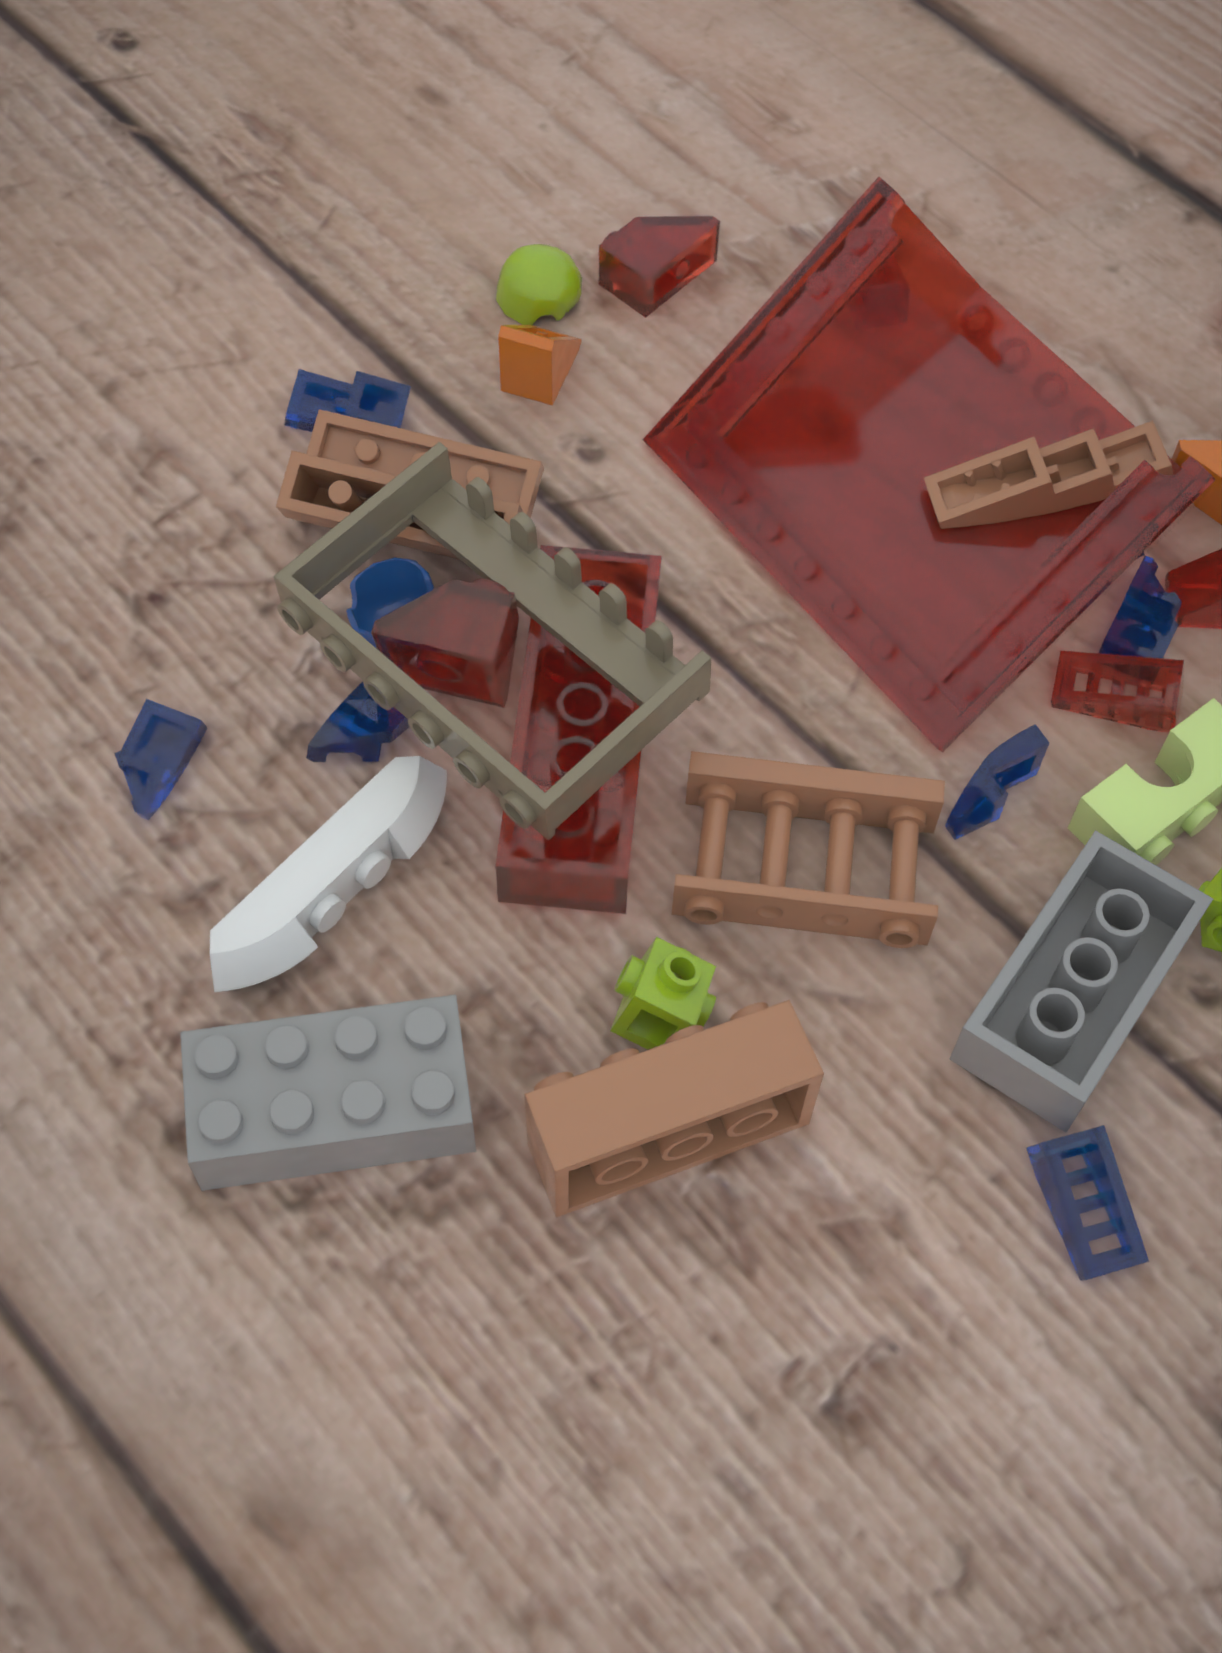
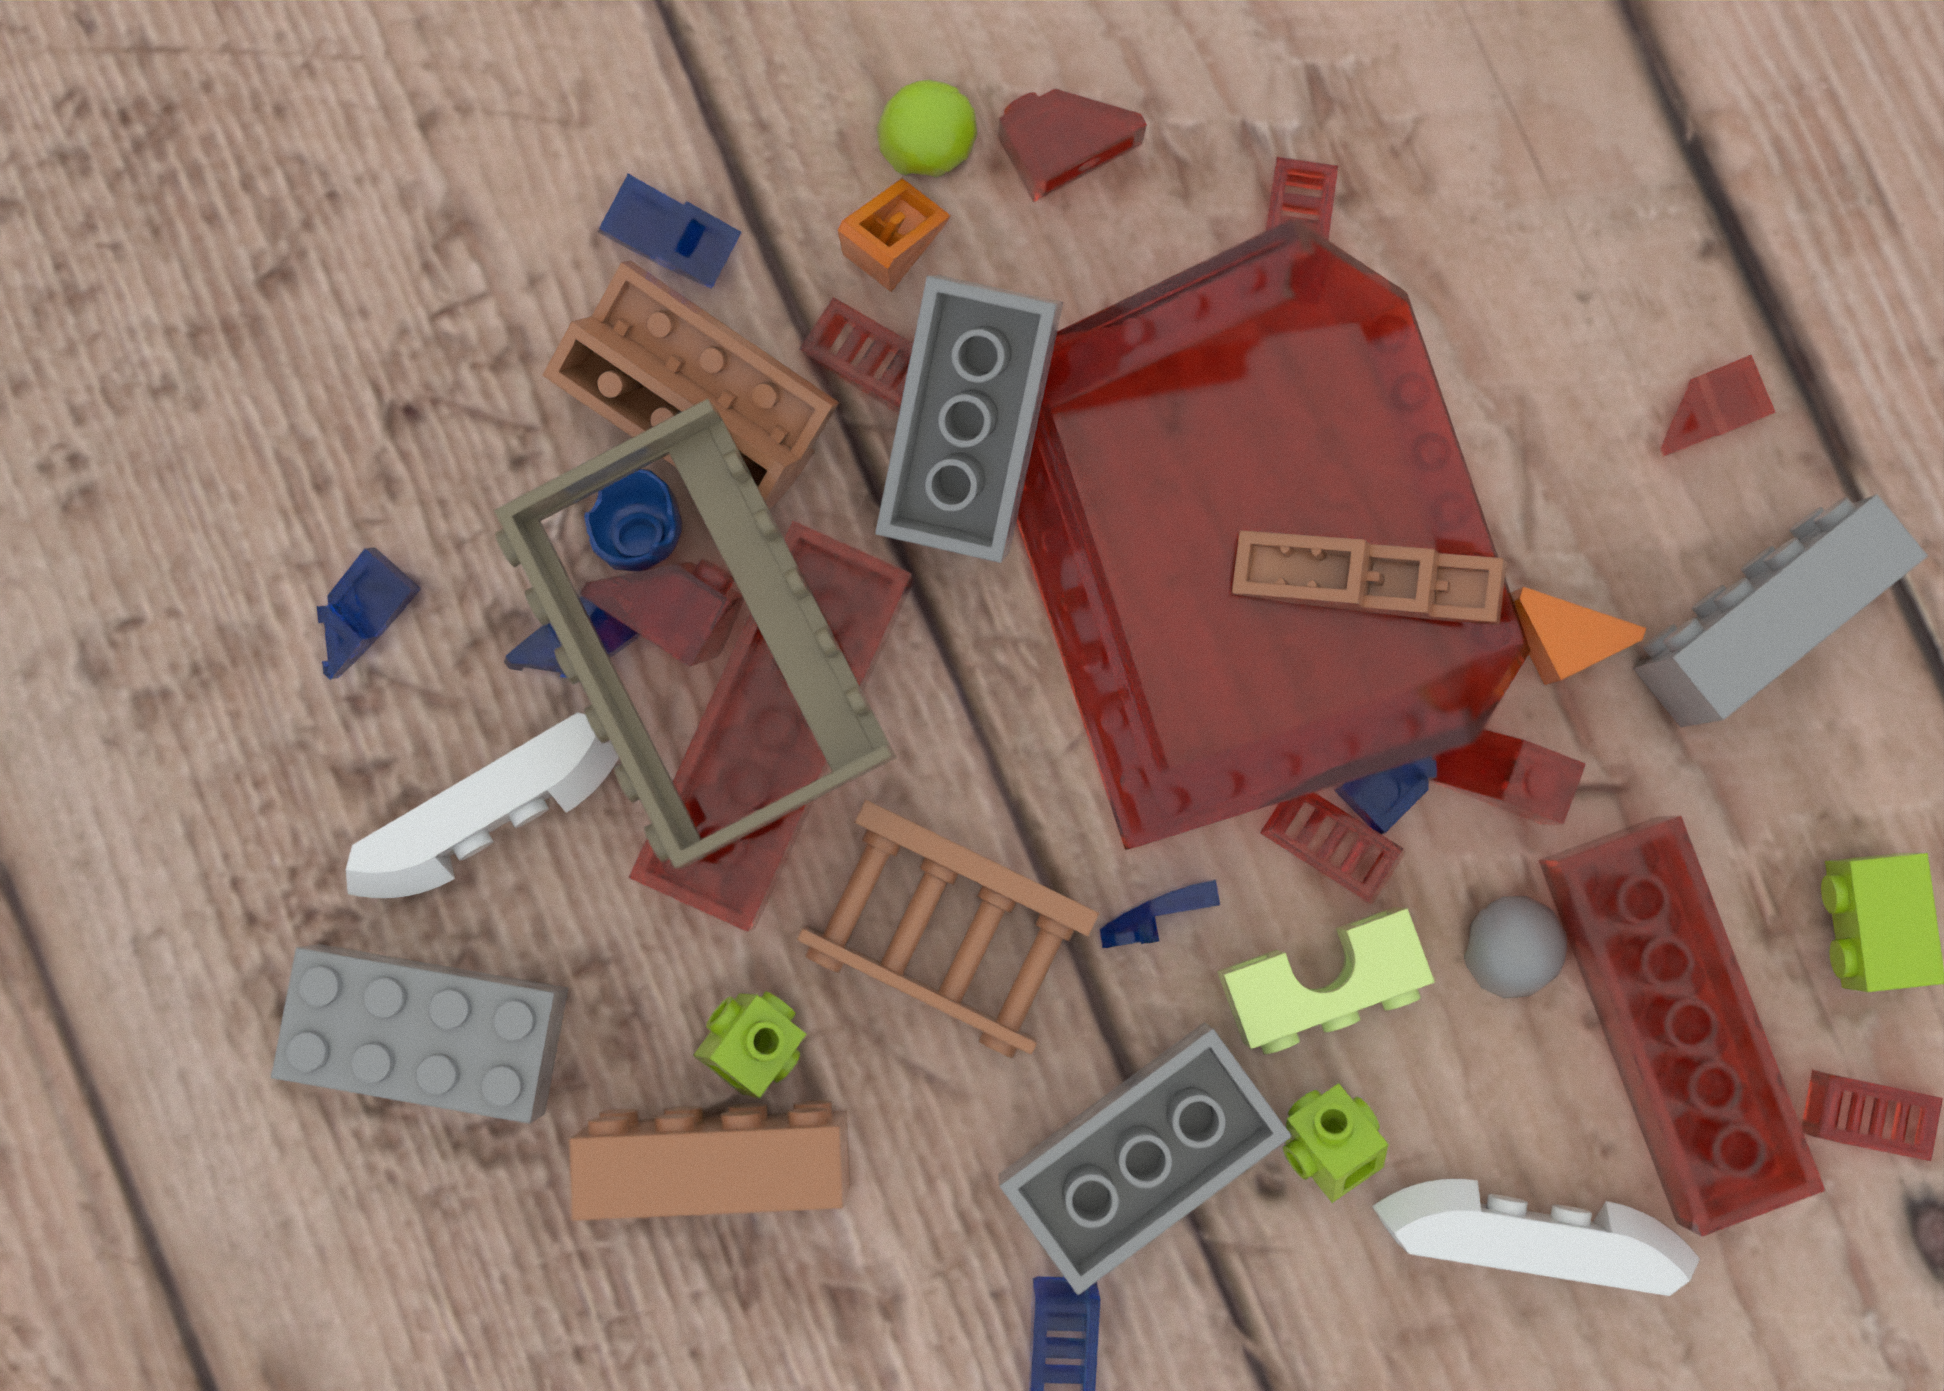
camera: 20 degrees right, 25 degrees up
none -> clear red slope [799,297,913,414]
none -> light grey brick [875,275,1063,563]

